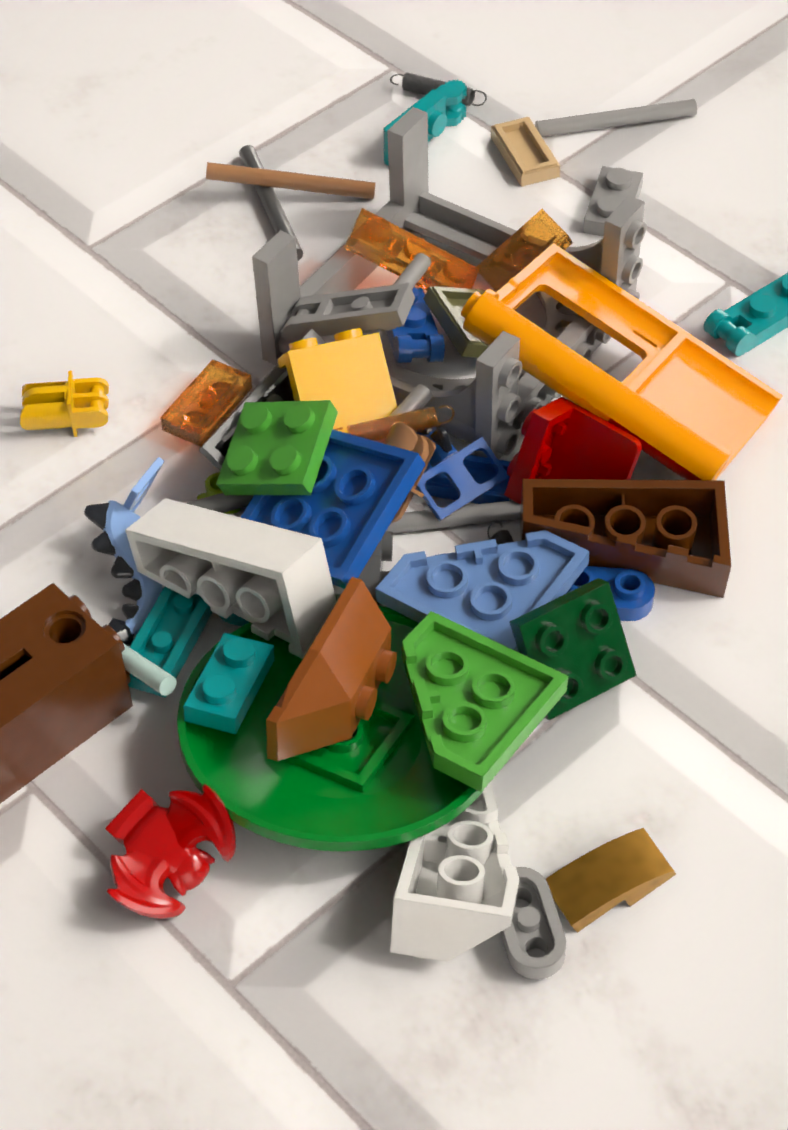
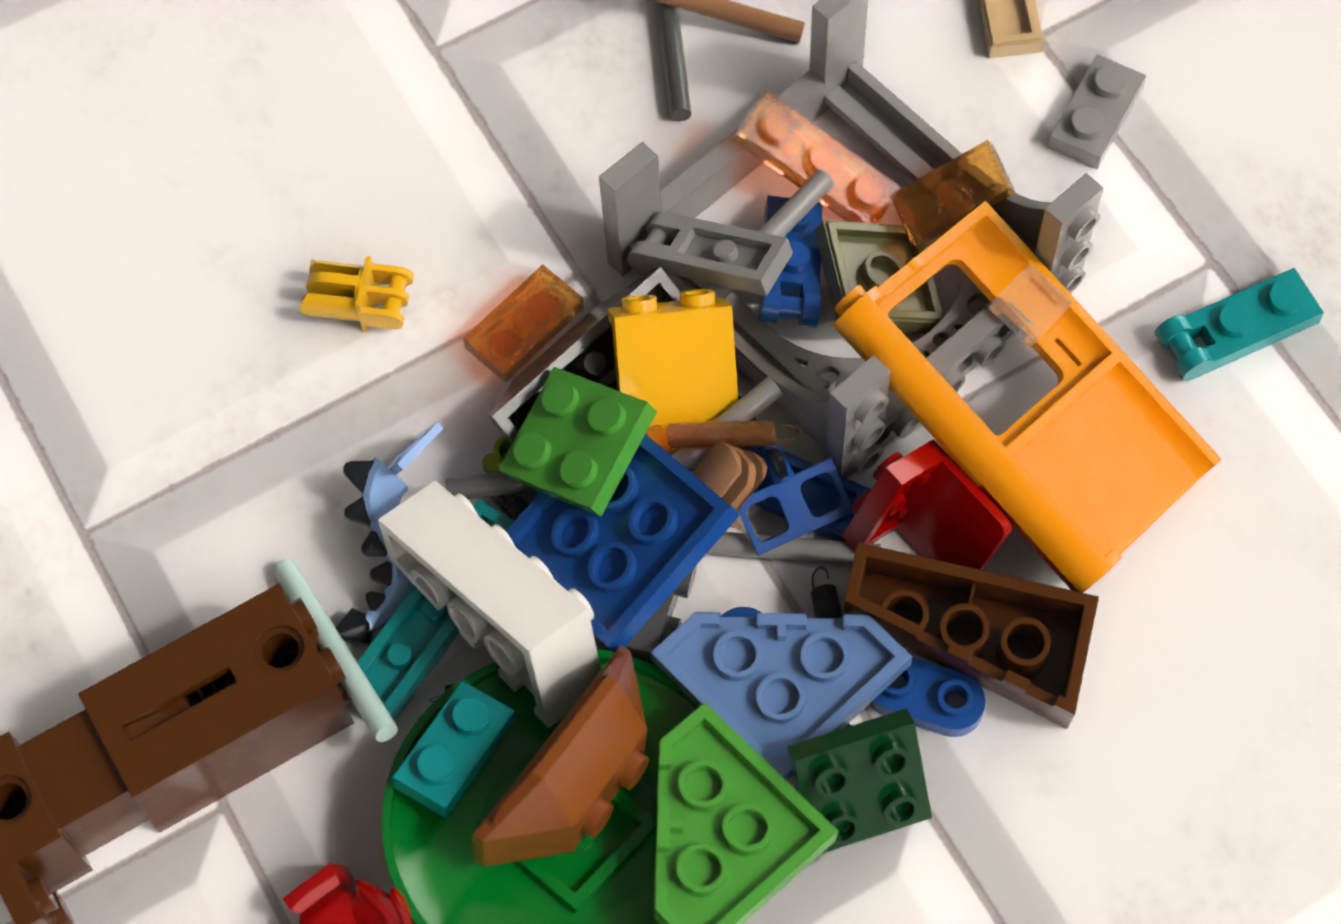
camera: 15 degrees right, 15 degrees up
none -> clear tile [988,263,1074,348]

